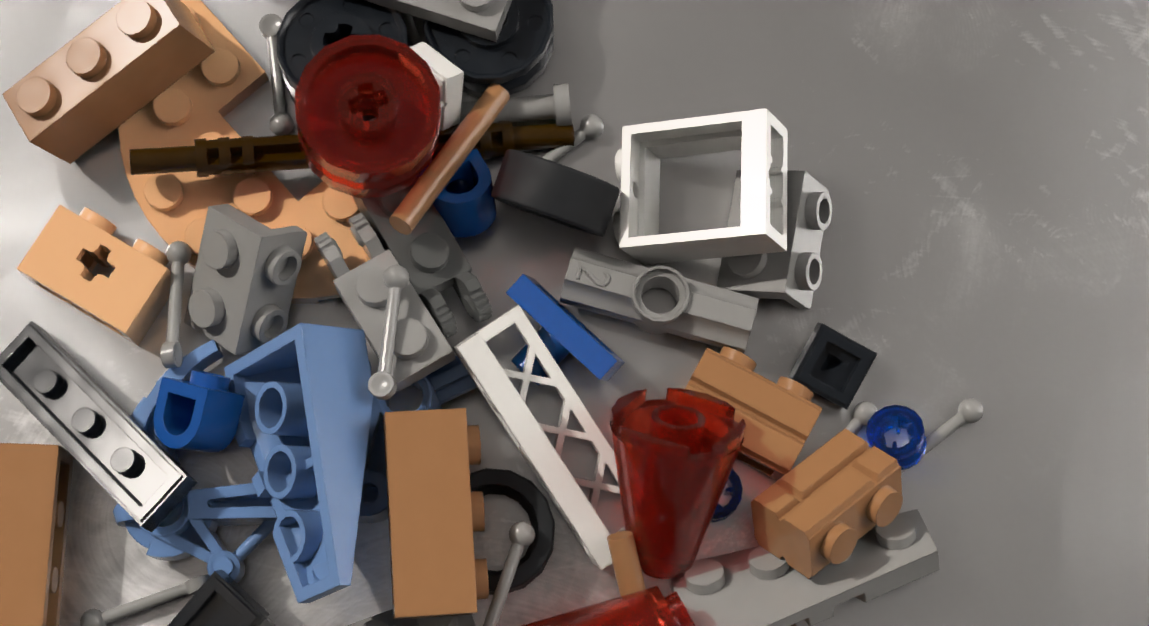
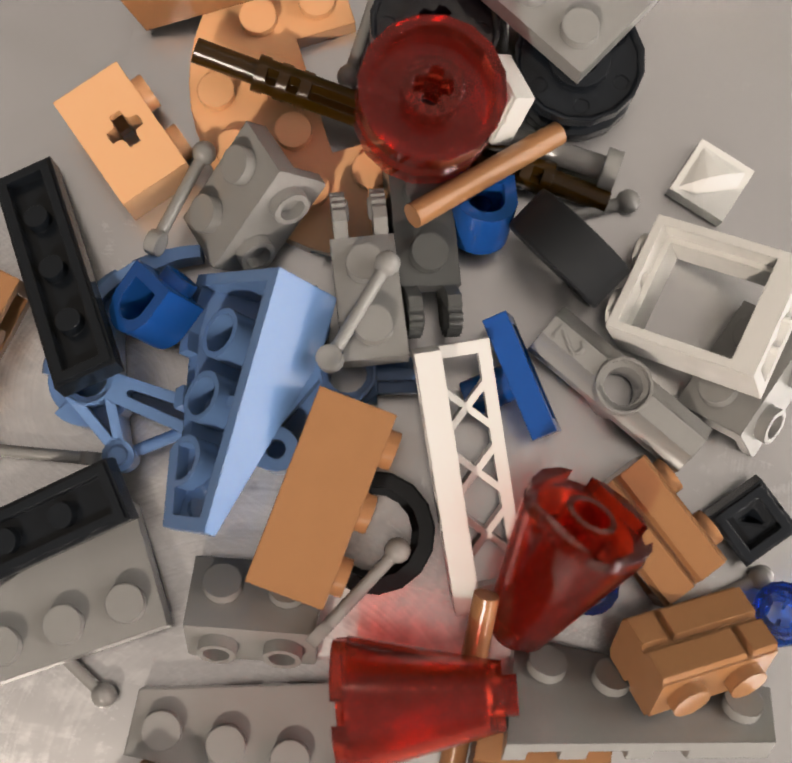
camera: 25 degrees right, 5 degrees up
none -> white tile [666,138,755,227]

